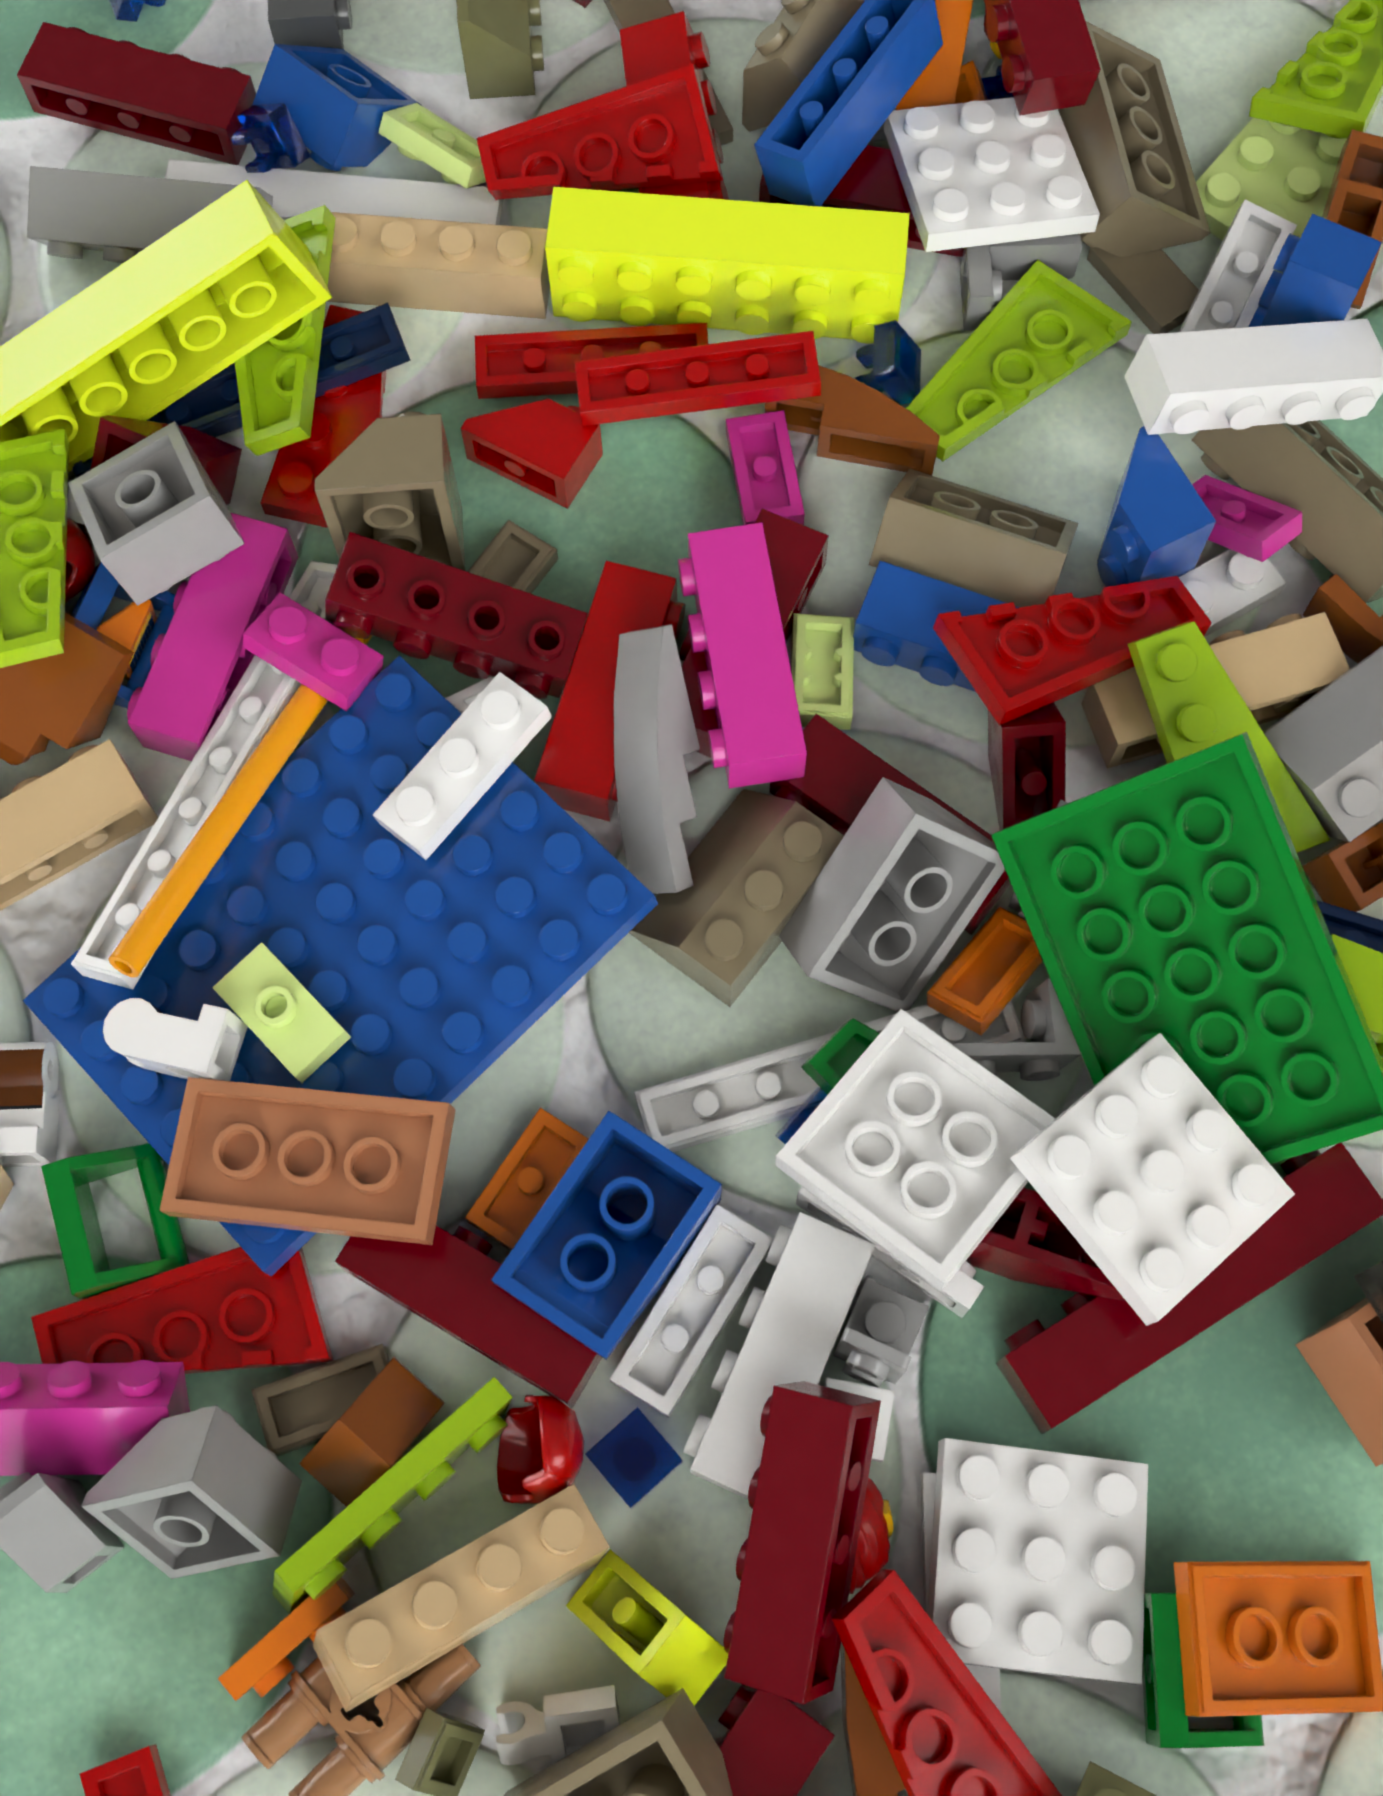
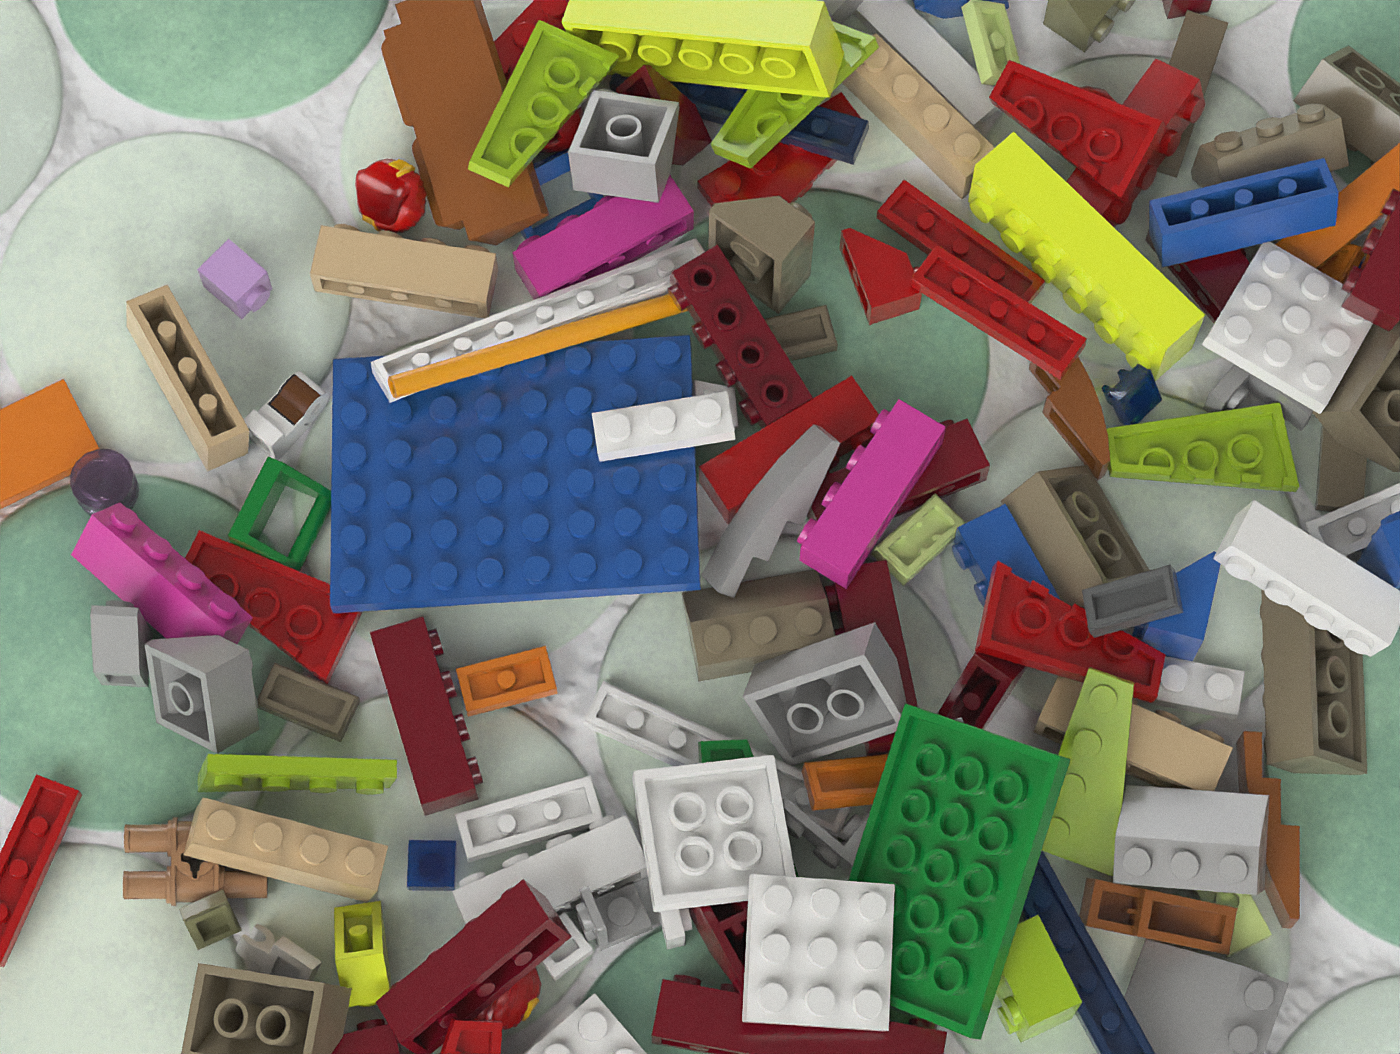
camera: 40 degrees right, 0 degrees up
orange slope [96,599,157,681] -> none
white leg [103,998,248,1081] -> none
nougat plate [159,1077,456,1245] -> none
yellowish green plate [212,942,351,1083] -> none
orange plate [218,1577,356,1701] -> none
dark pink plate [243,592,384,711] -> none
dark orange slope [299,1356,445,1507] -> none
blue slope [491,1111,722,1360] -> none
red hair [497,1395,585,1504] -> none
dark pink plate [725,410,805,525] -> none
dark pink plate [1192,475,1302,562] -> none
none -> dark grey tile [1082,564,1183,638]

